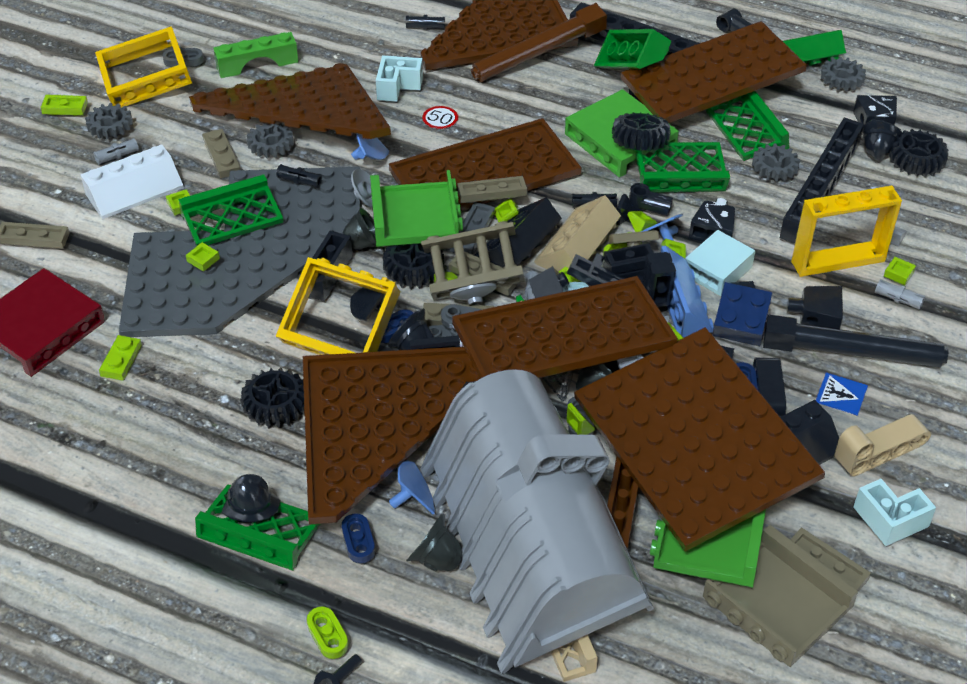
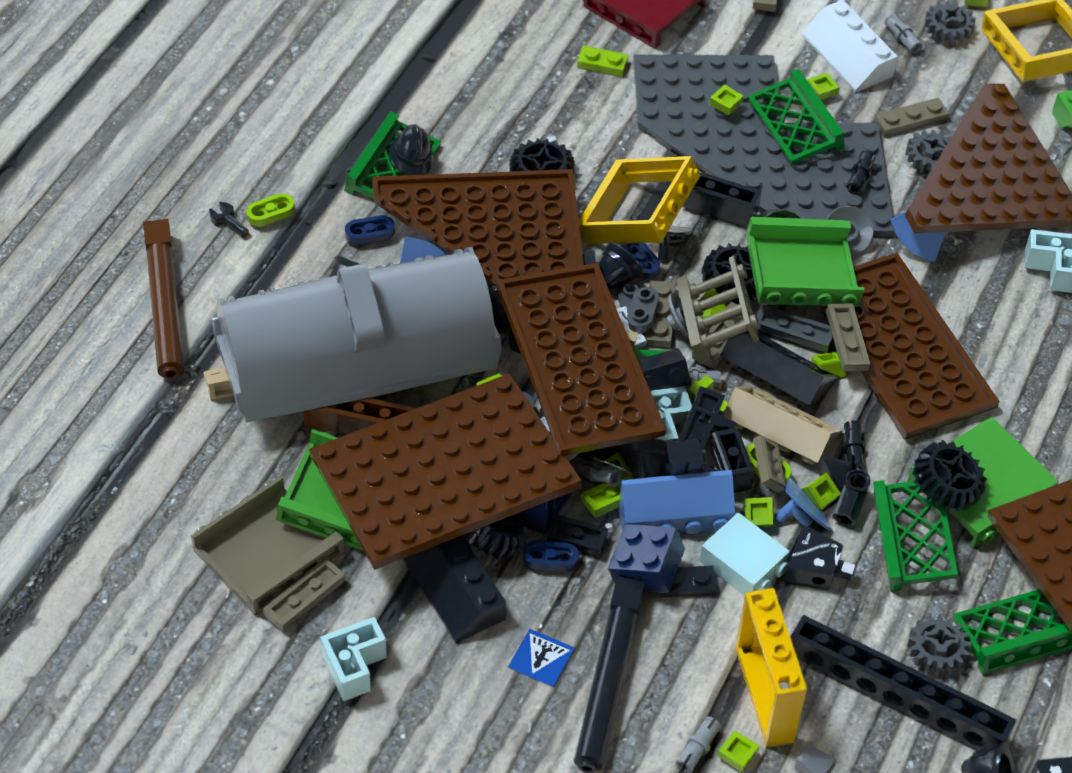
camera: 90 degrees right, 5 degrees up
sticker [422,106,458,129] -> none
black beam [753,357,786,417] -> none
black torso [787,286,843,329] -> none
tan beam [835,414,931,477] -> none

